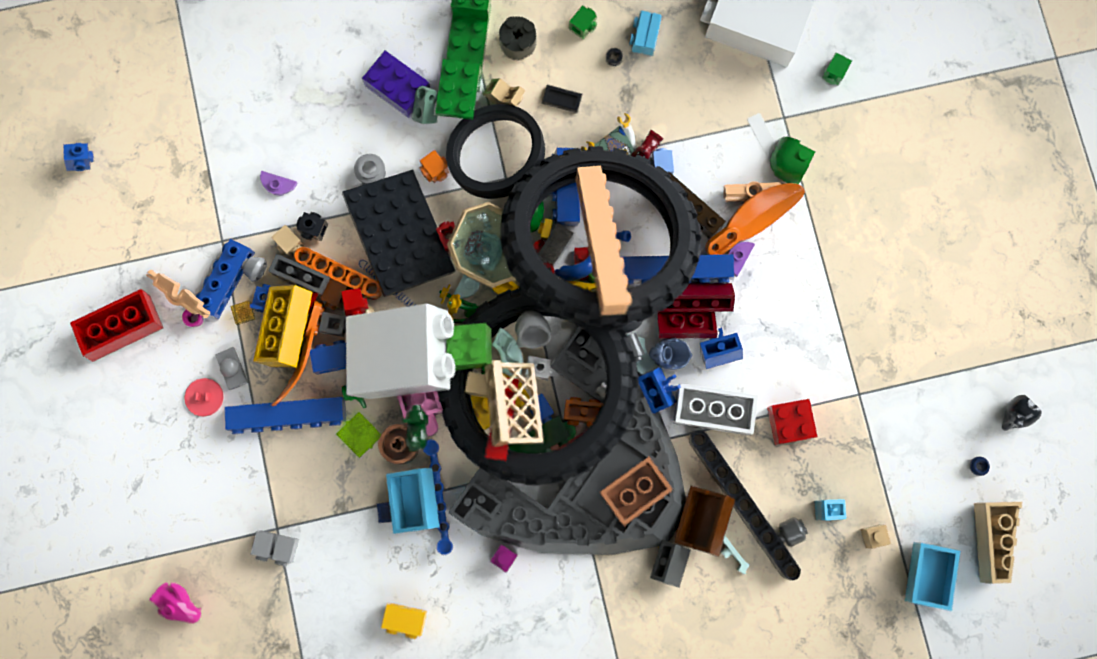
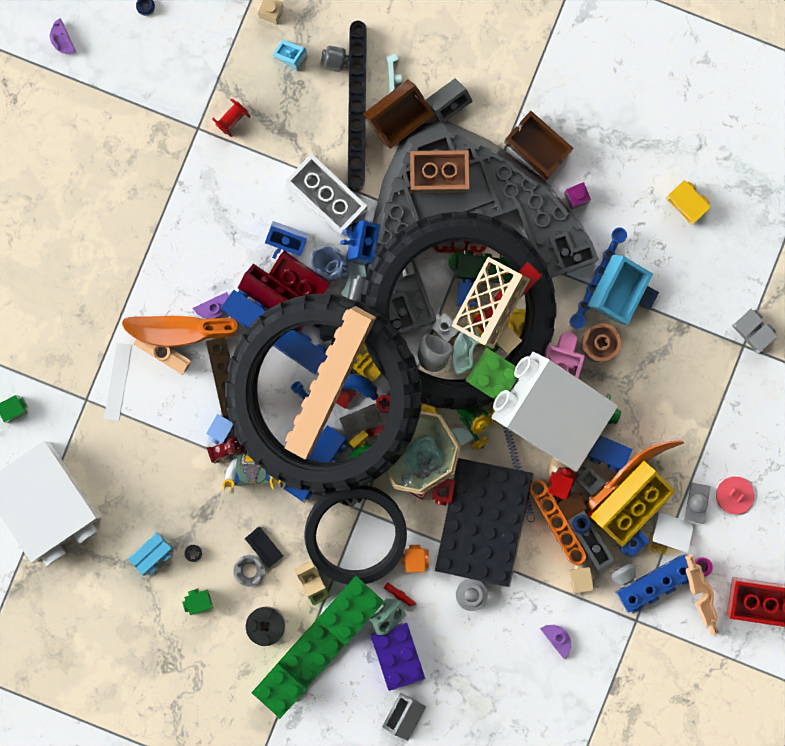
camera: 145 degrees left, 5 degrees up
blue brick [224,397,346,434] -> none
black brick [296,212,329,241] -> none
clear neon green piece [336,412,381,458] -> none
dark green animal [402,404,428,452] -> none
orange brick [563,397,603,427] -> none
red brick [767,399,818,445] -> none
green brick [769,137,816,184] -> none
black piece [1002,395,1042,431] -> none
none -> medium lavender plate [49,18,77,55]
none -> red hose [212,99,251,137]
none -> light grey piece [233,555,265,587]
none -> dark grey brick [382,693,426,741]
none -> red piece [383,582,417,607]
none -> reddish brown piece [504,110,574,180]
none -> dark blue plate [572,515,592,535]
none -> white sticker [653,513,694,552]

